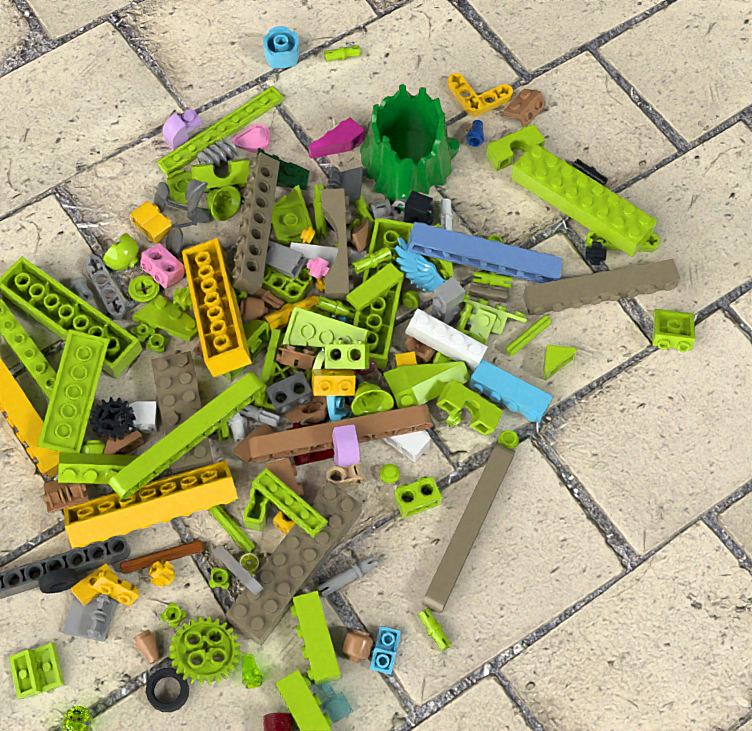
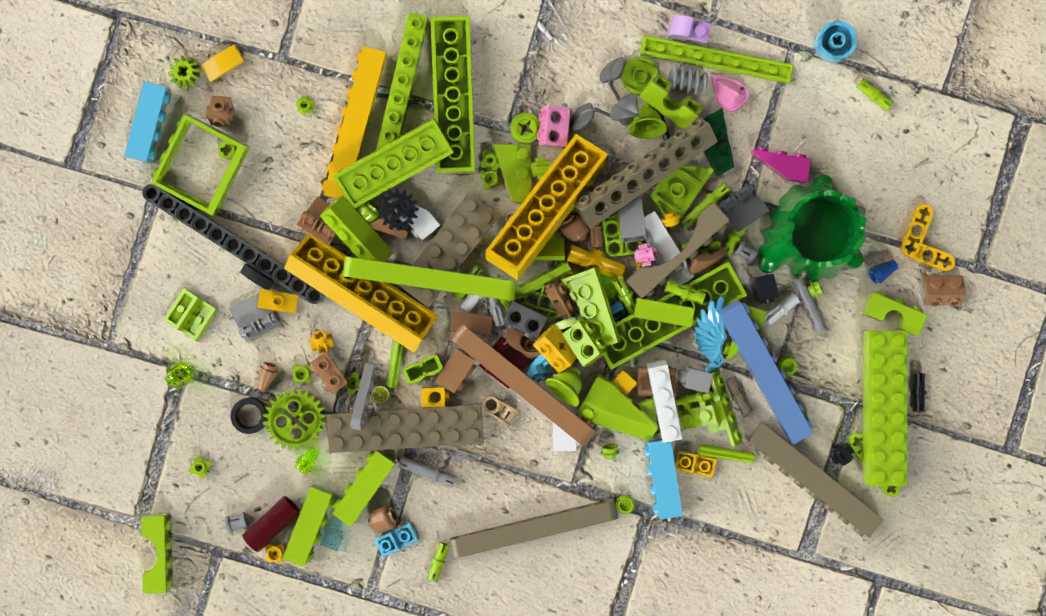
camera: 50 degrees right, 25 degrees up
light grey bush [69,277,93,302] -> none
light grey beam [85,255,127,320] -> none
yellow hinge [92,570,140,607] -> none
lime cylinder [102,232,139,271] -> none
dark orange axle [120,540,204,574] -> none
yellow brick [130,201,173,244] -> none
lime tile [251,468,328,538] -> none
lavender brick [332,424,359,467] -> none
lime plate [380,464,400,484] -> none
light grey bush [391,199,407,217] -> none
lime brick [394,476,442,519] -> none
lime plate [401,290,420,308] -> none
lime arch [436,379,503,437] -> none
lime pin [472,270,512,289] -> none
lime slope [543,345,577,381] -> none
lime plate [652,309,695,352] -> none
none -> medium nougat bracket [310,352,348,394]
none -> yellow slope [675,450,718,478]
none -> light grey pin [792,277,828,334]
none -> lime plate [808,280,824,299]

